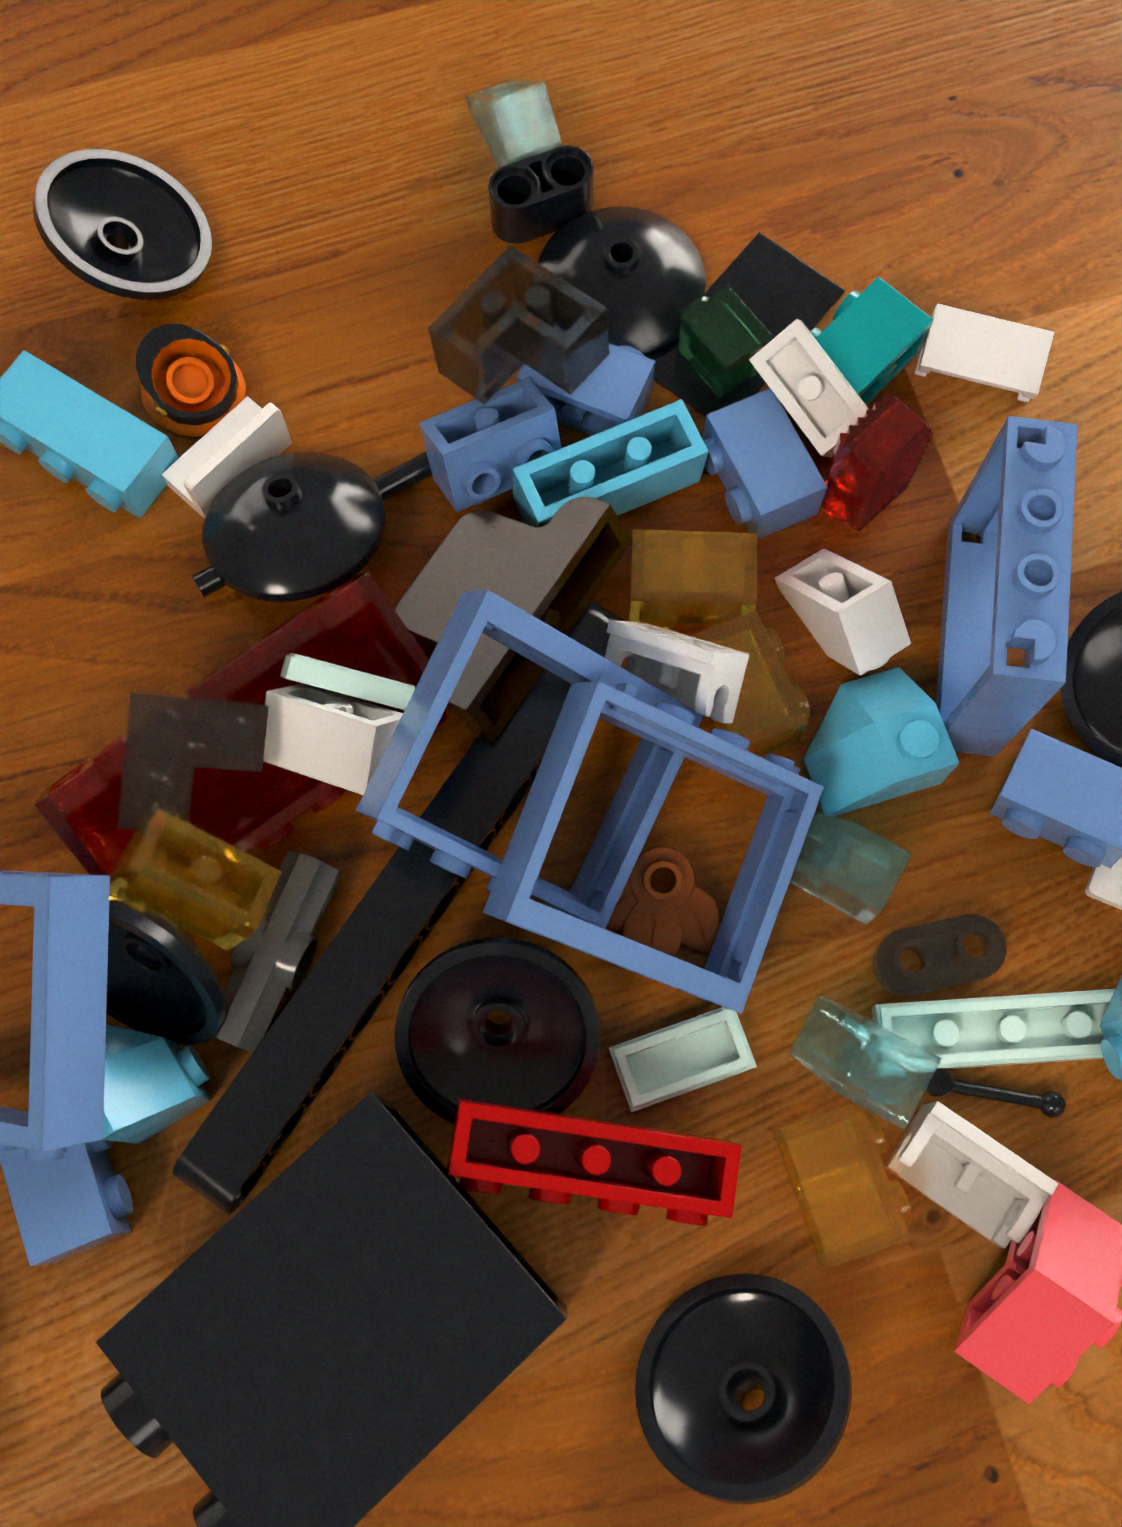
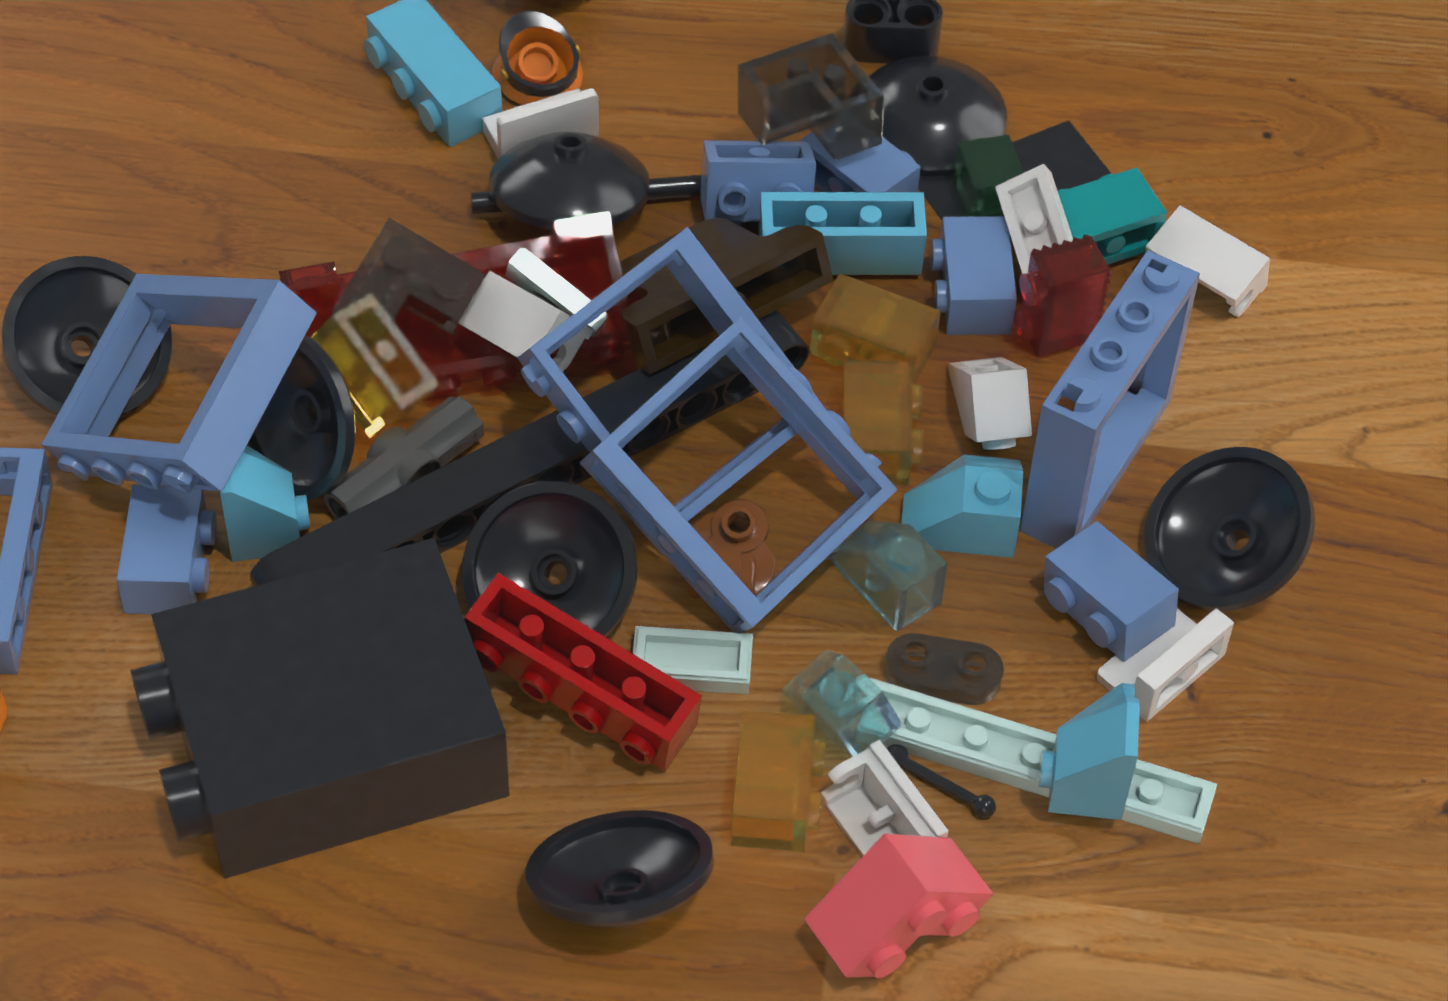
camera: 20 degrees right, 20 degrees down
white hinge [605,620,749,723] -> none

